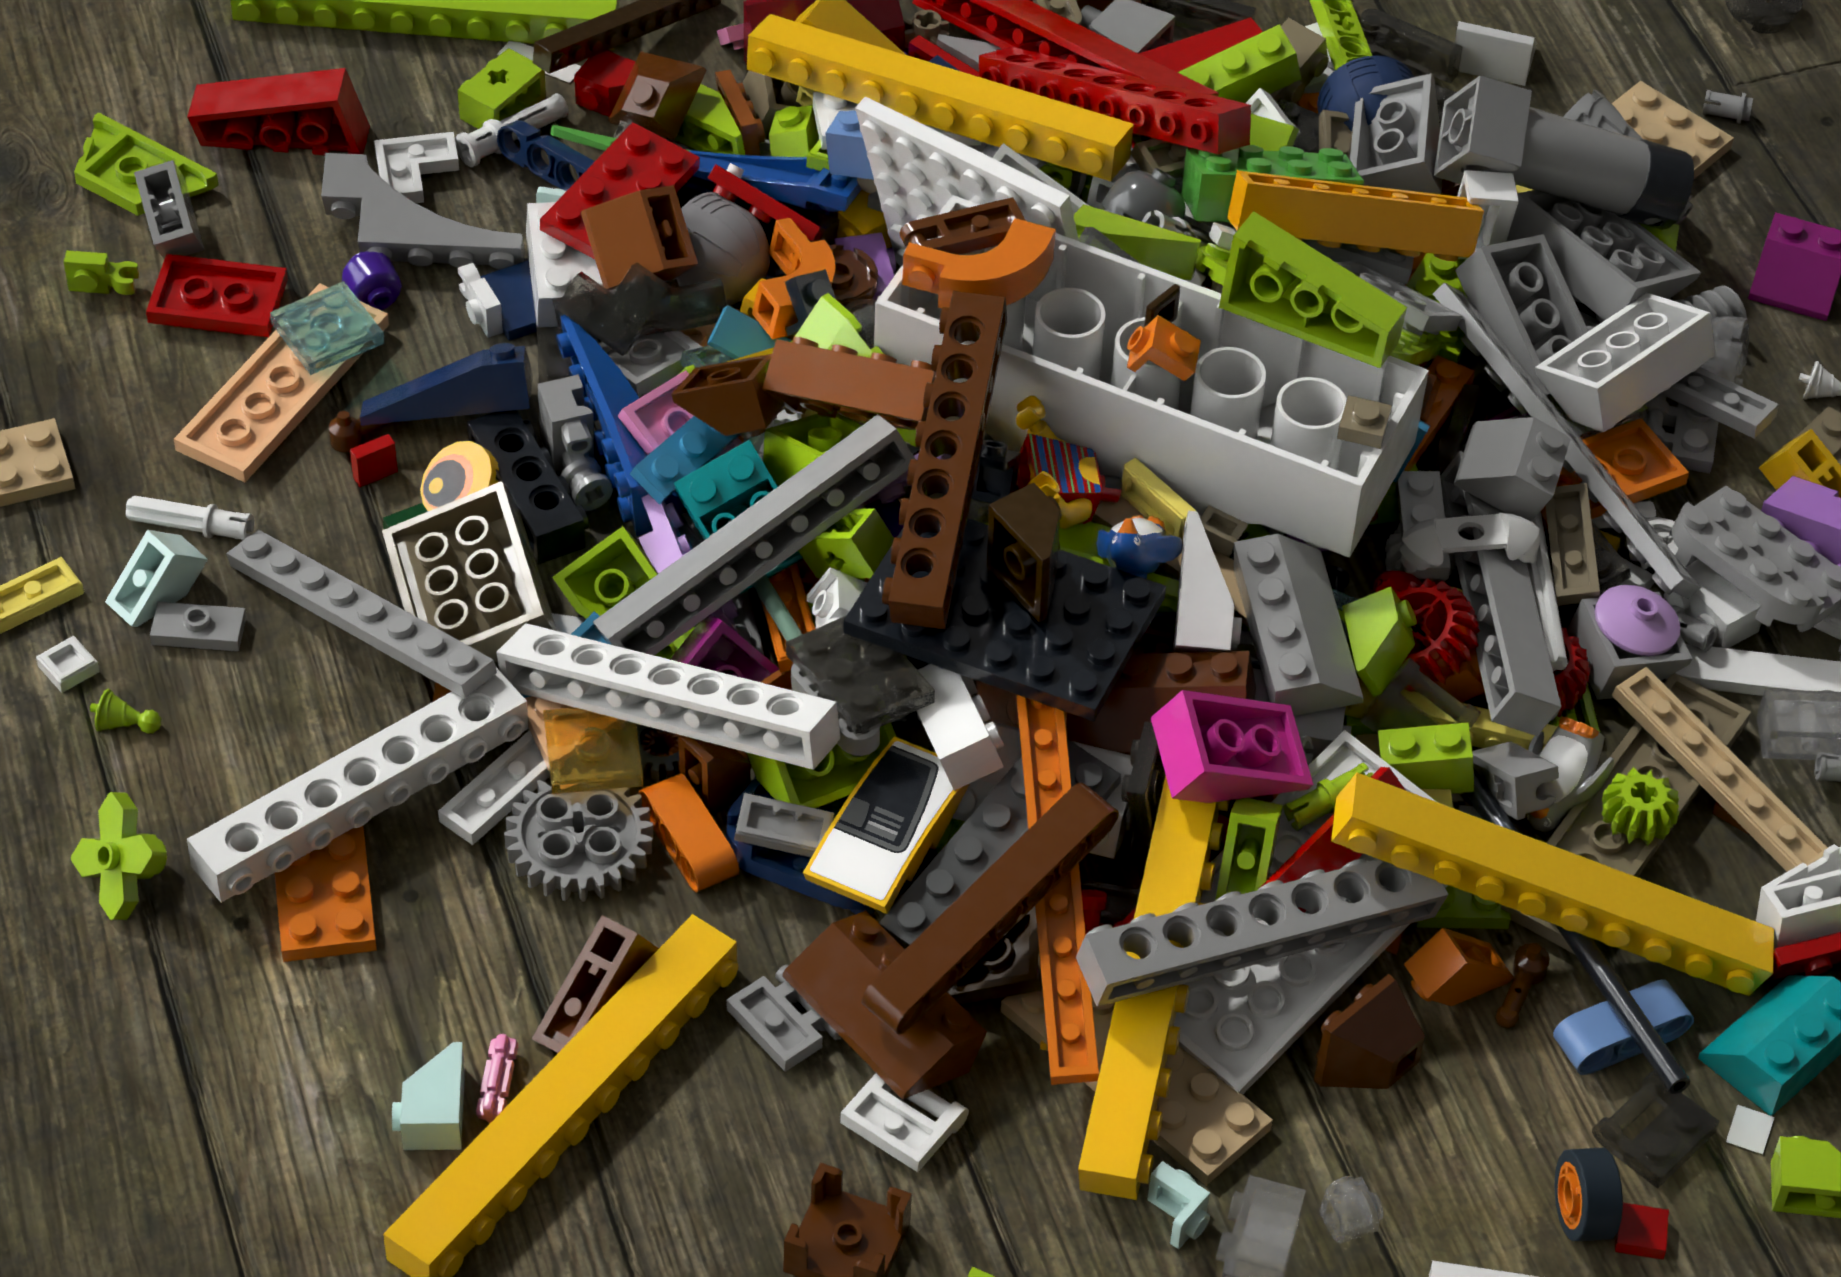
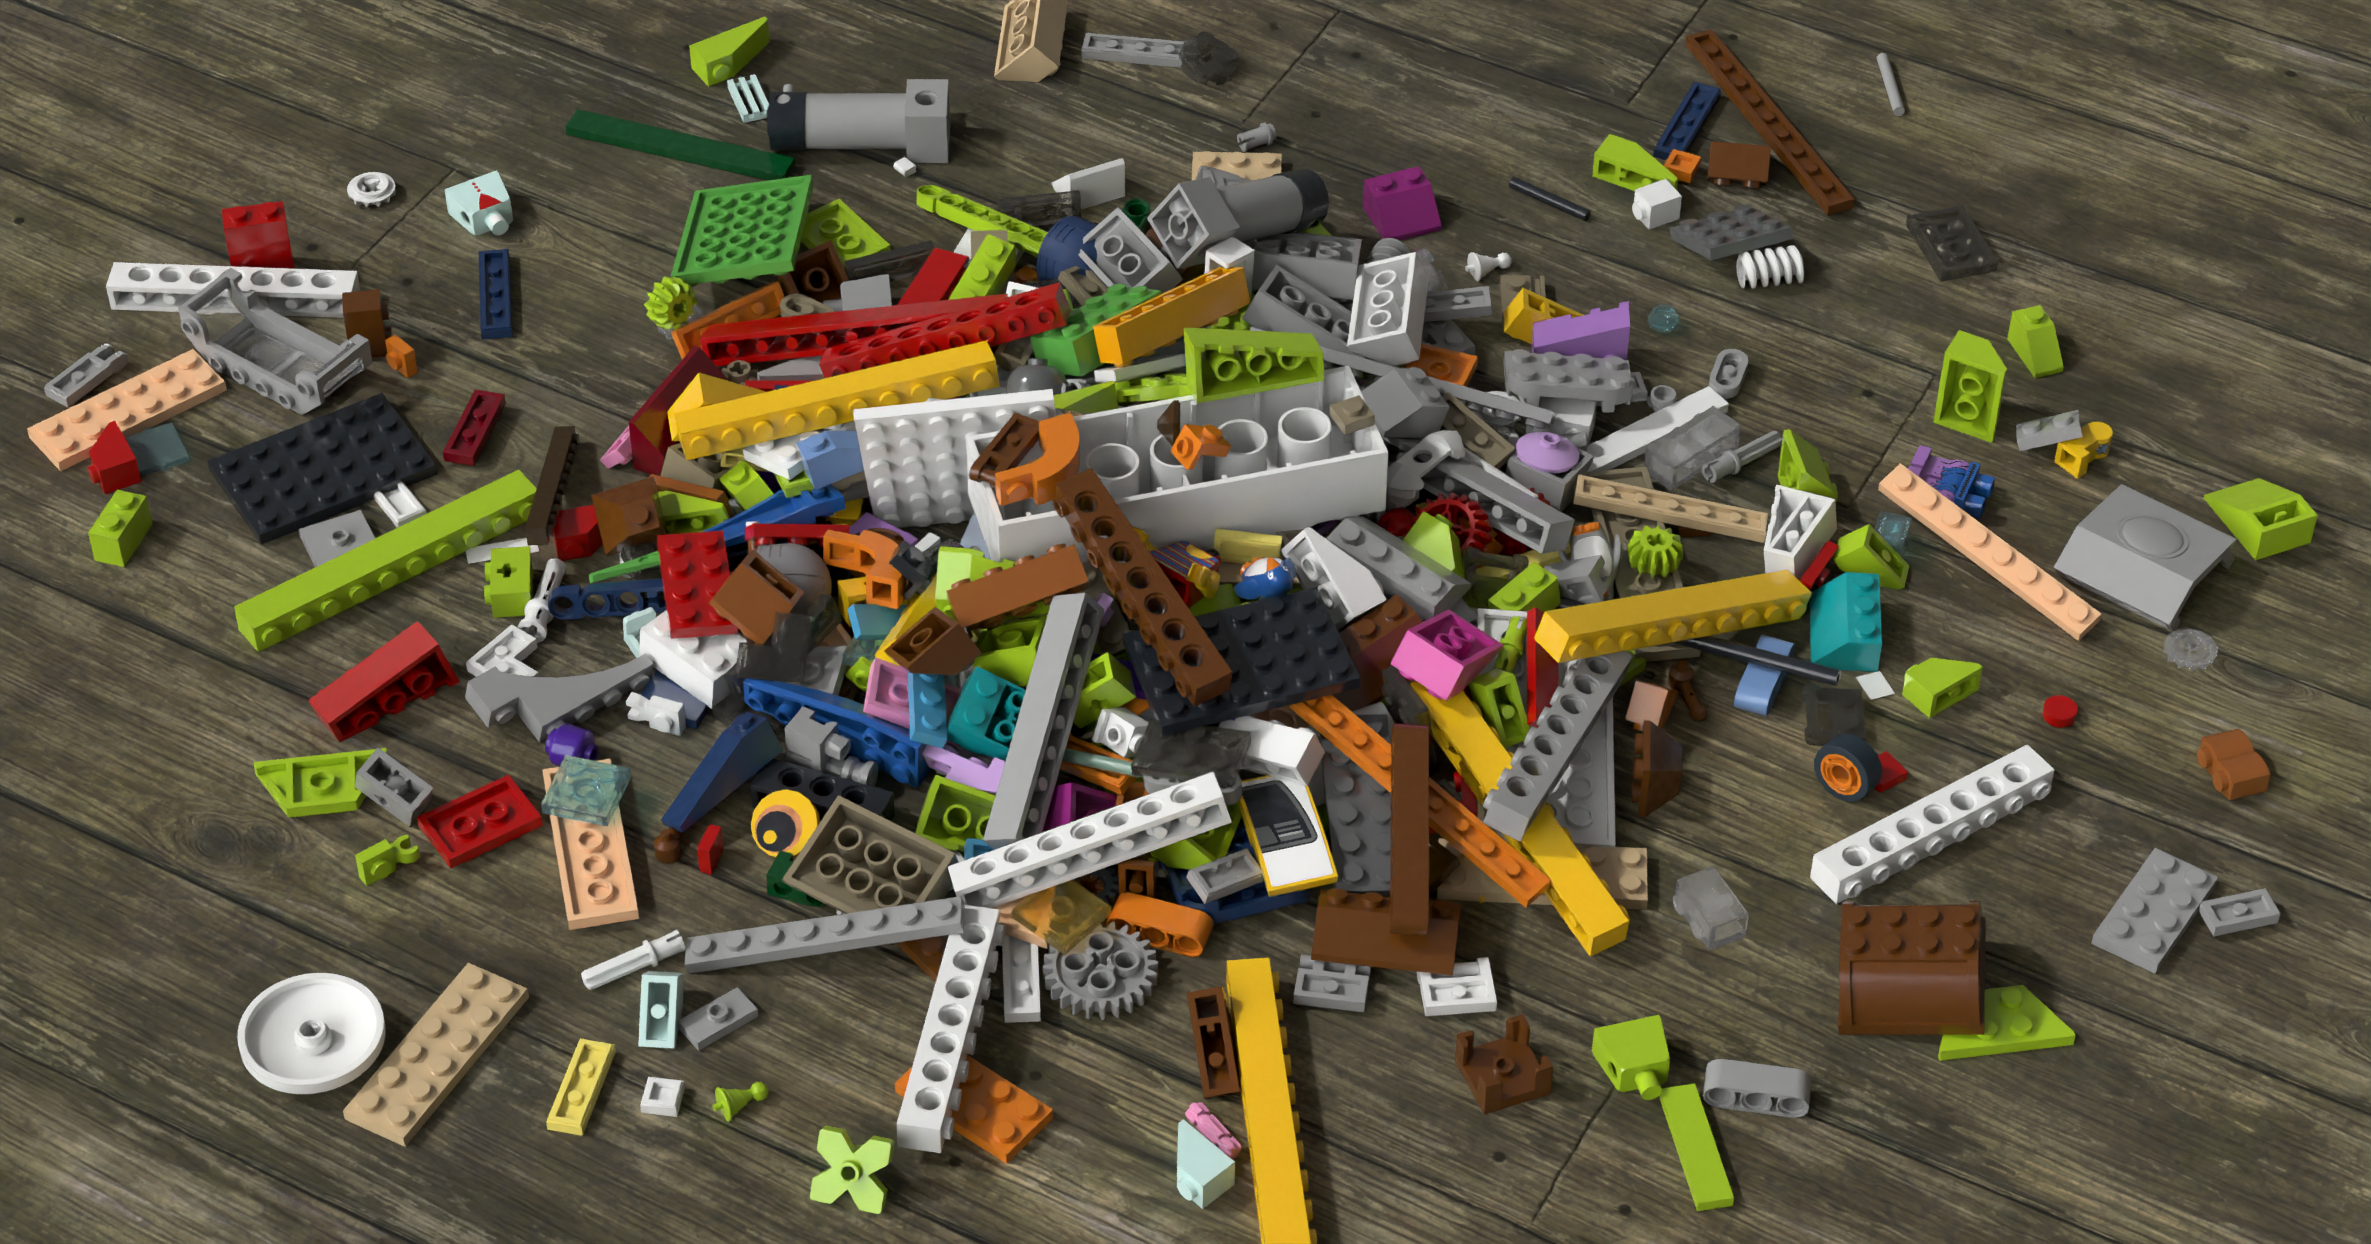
camera: 40 degrees left, 5 degrees down
dark brown slope [987,482,1062,623] -> none
light aqua bracket [1147,1161,1210,1249] -> none
clear plate [1319,1176,1384,1243] -> none

